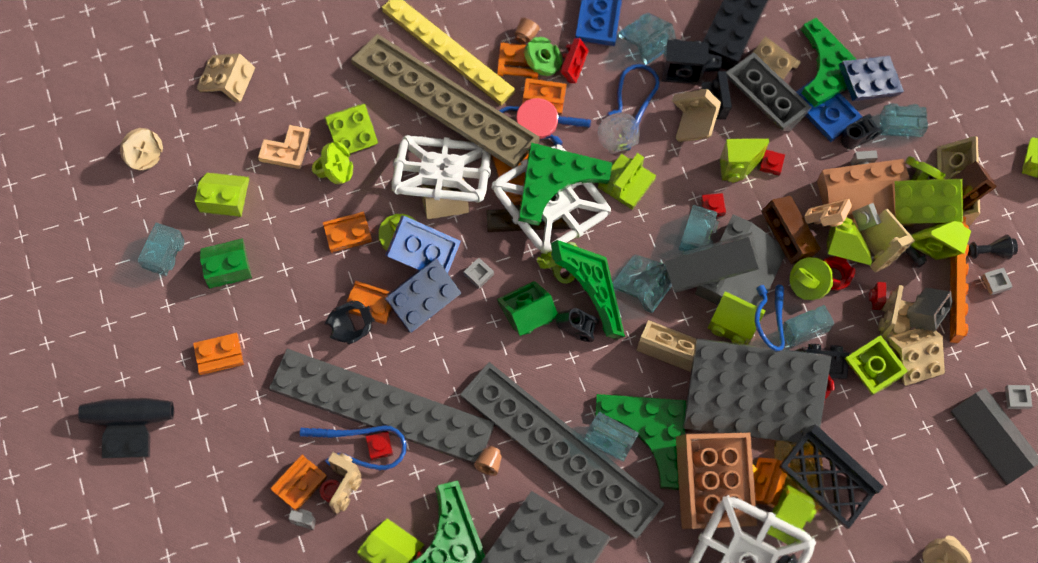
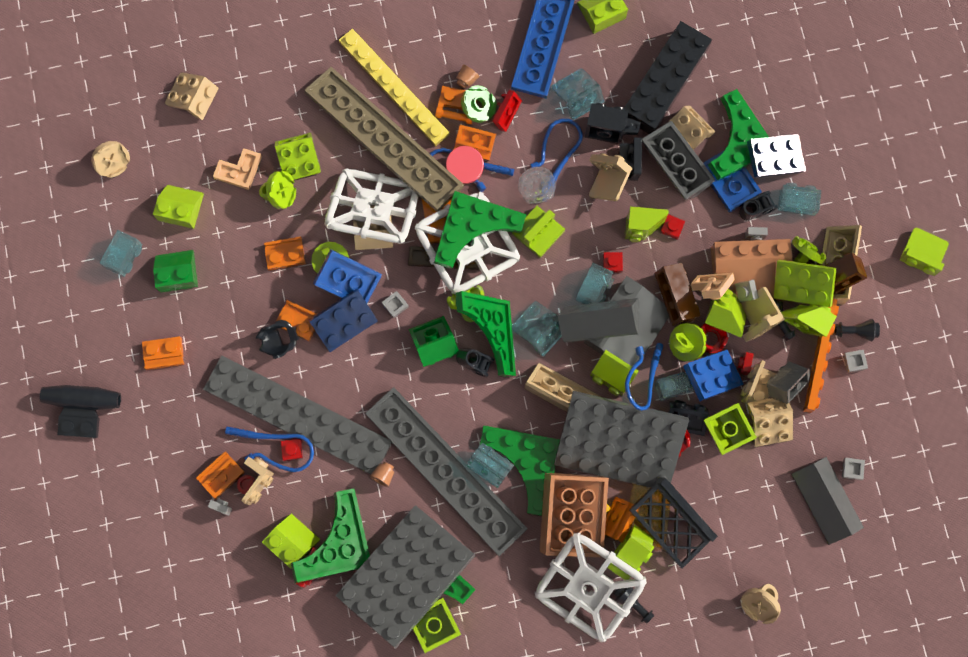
camera: 10 degrees right, 10 degrees up
none -> blue plate [683,350,744,401]

